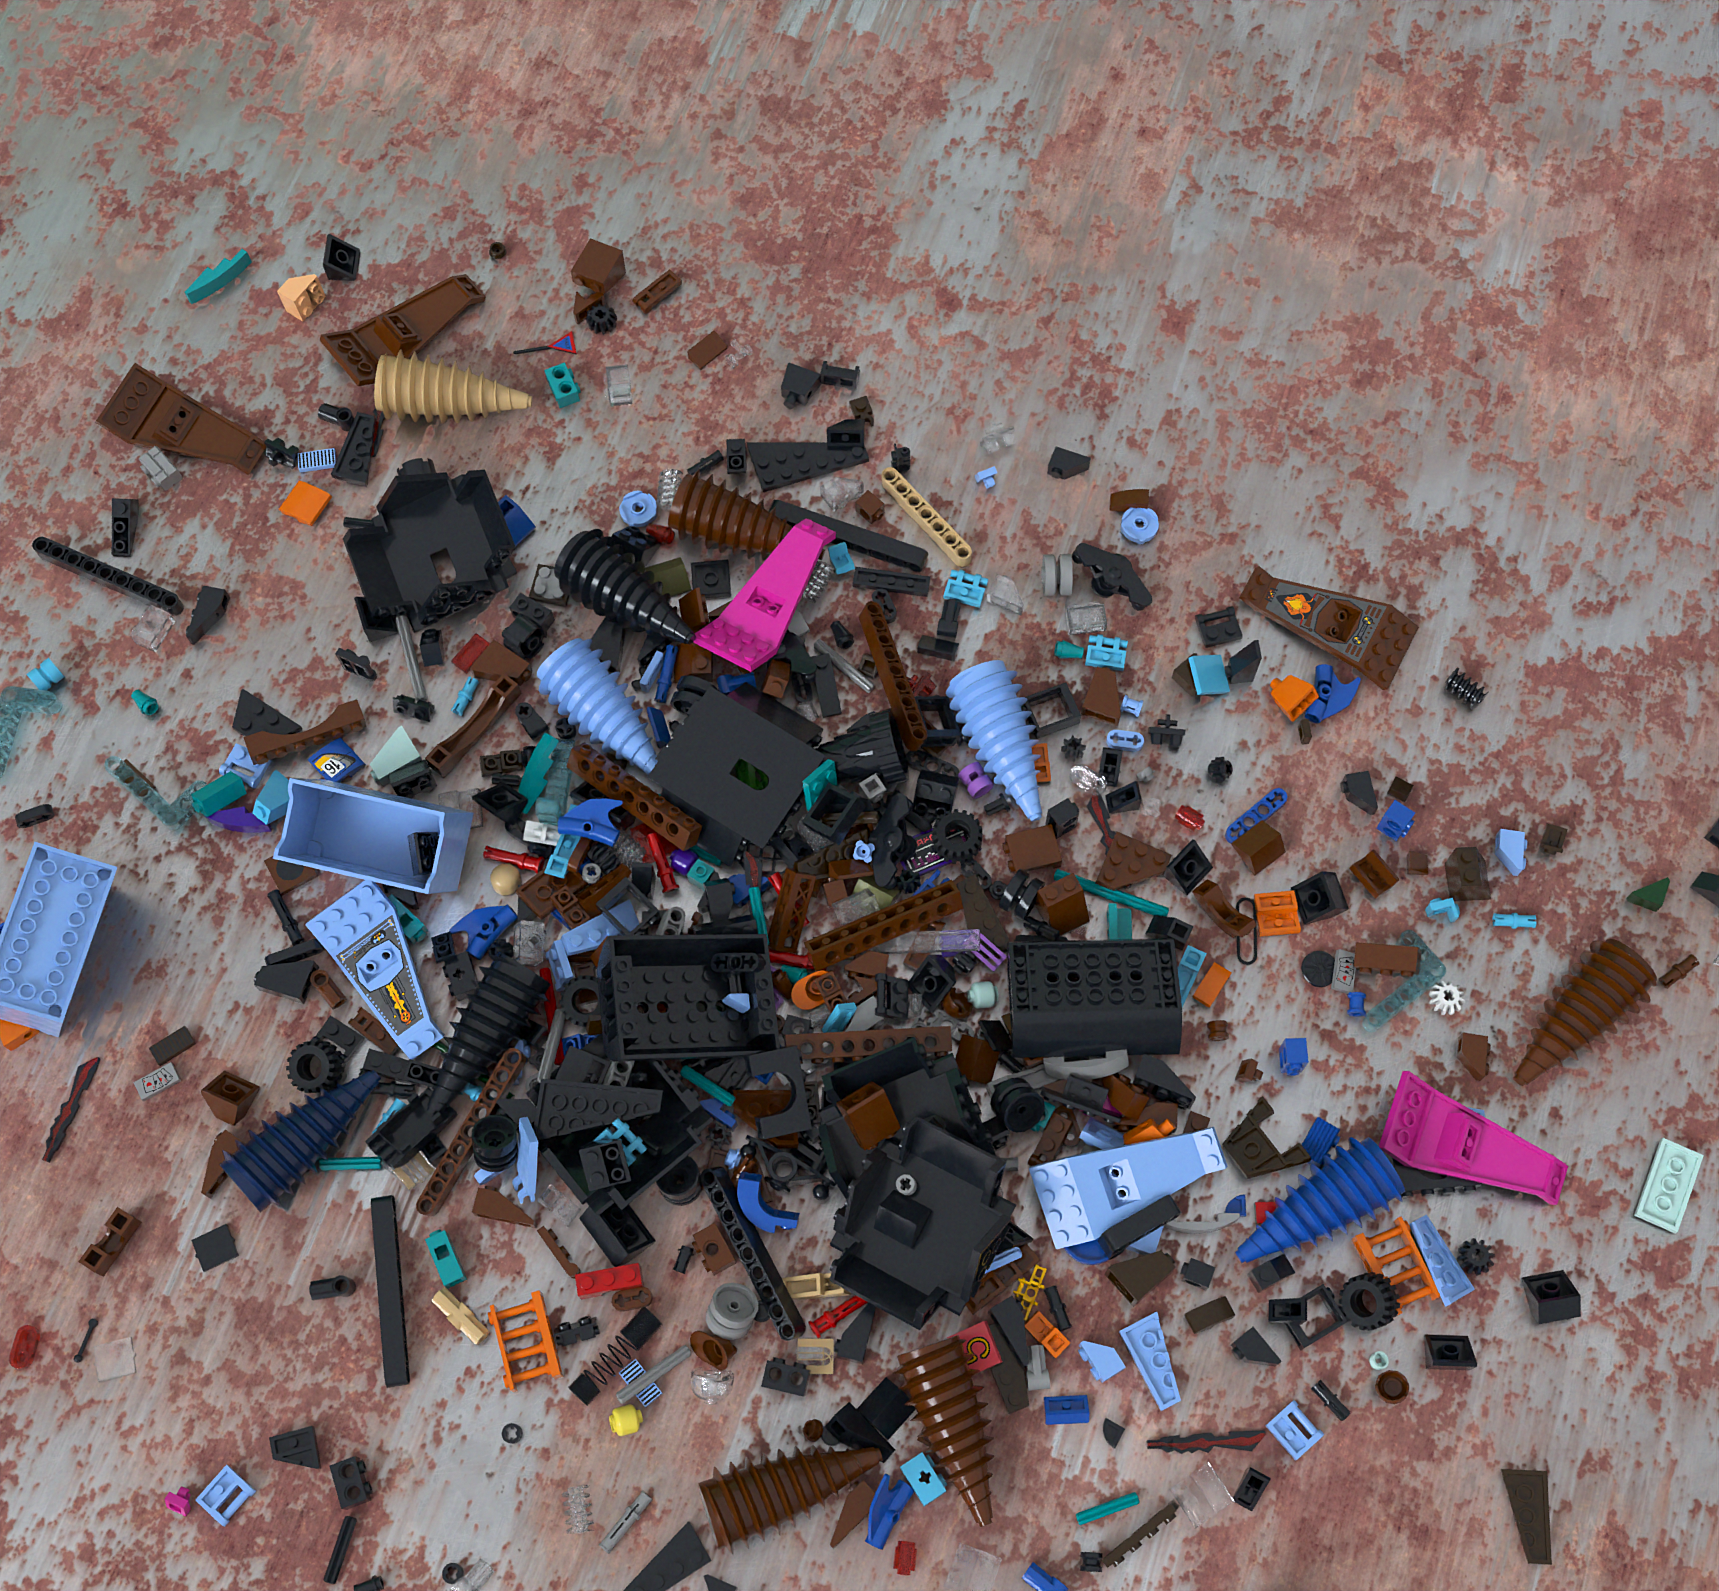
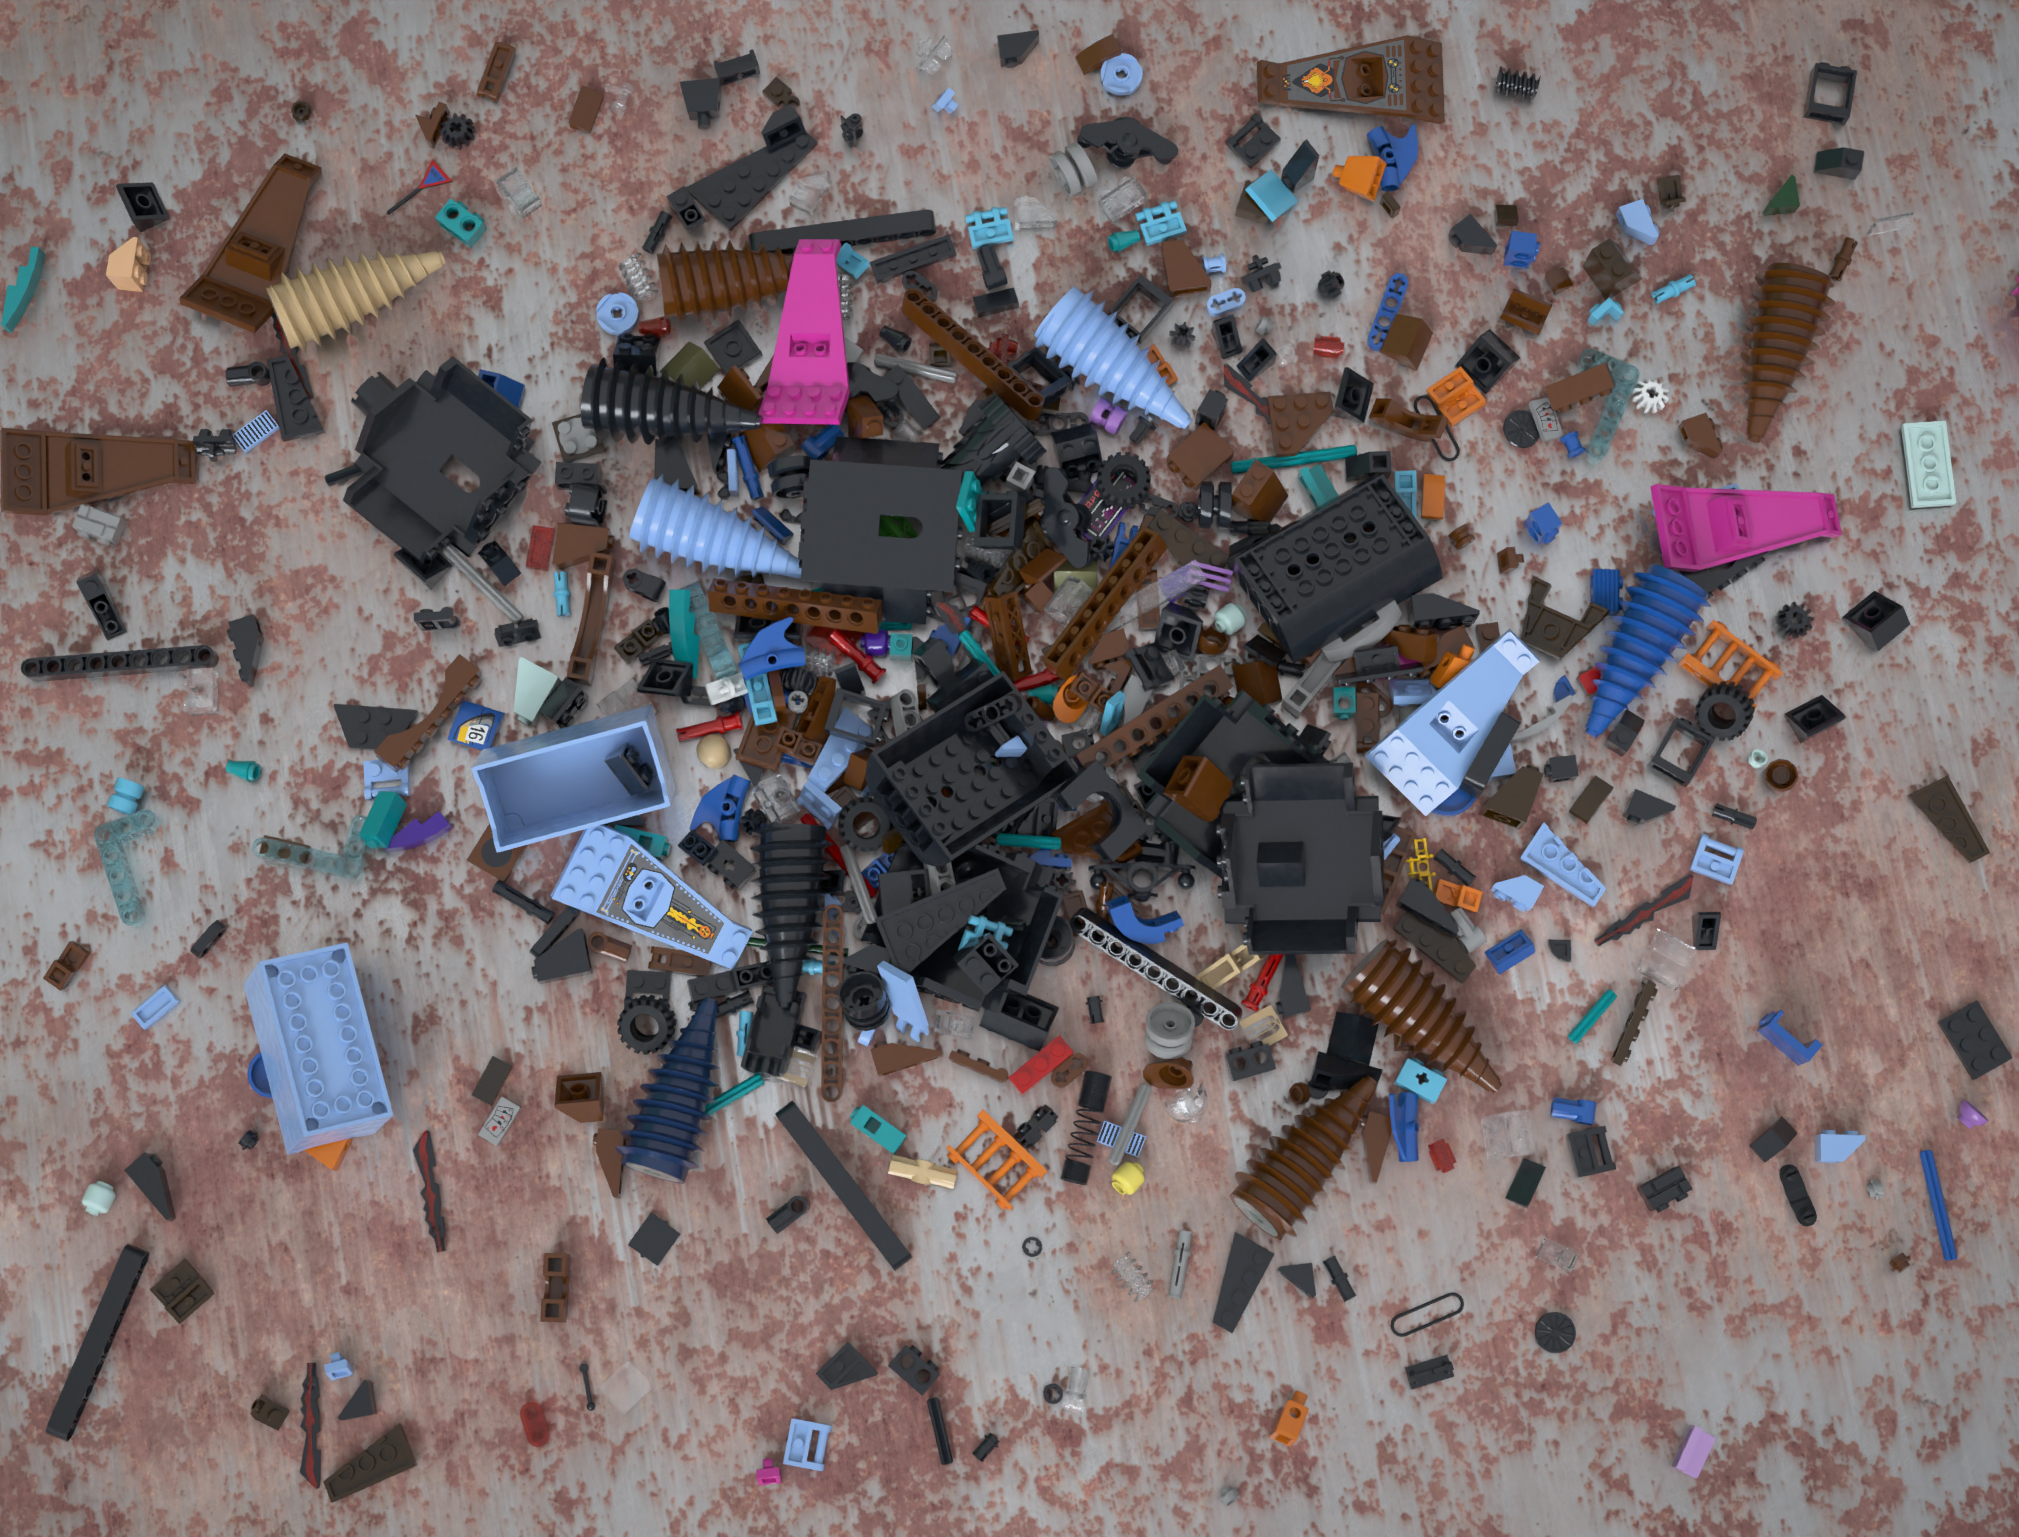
camera: 30 degrees left, 10 degrees up
medium azure slope [253,770,290,825] -> none
orange slope [279,480,332,526] -> none
black wheel [555,717,577,741] -> none
reddish brown slope [571,238,626,294] -> none
reddish brown brick [692,1223,736,1276] -> none
light blue plate [724,1148,741,1170] -> none
light blue plate [853,840,875,863] -> none
reddish brown brick [855,490,885,524] -> none
tan beam [881,467,972,567] -> none
light grey bush [896,1174,917,1196] -> none
coral tile [947,1321,1003,1373] -> none
black wheel [990,1077,1045,1133] -> none
clear plate [1069,764,1107,795] -> none
black wheel [1080,1552,1103,1572] -> none
black slope [1268,1298,1307,1325] -> none
light blue wing [1409,1214,1475,1307] -> none

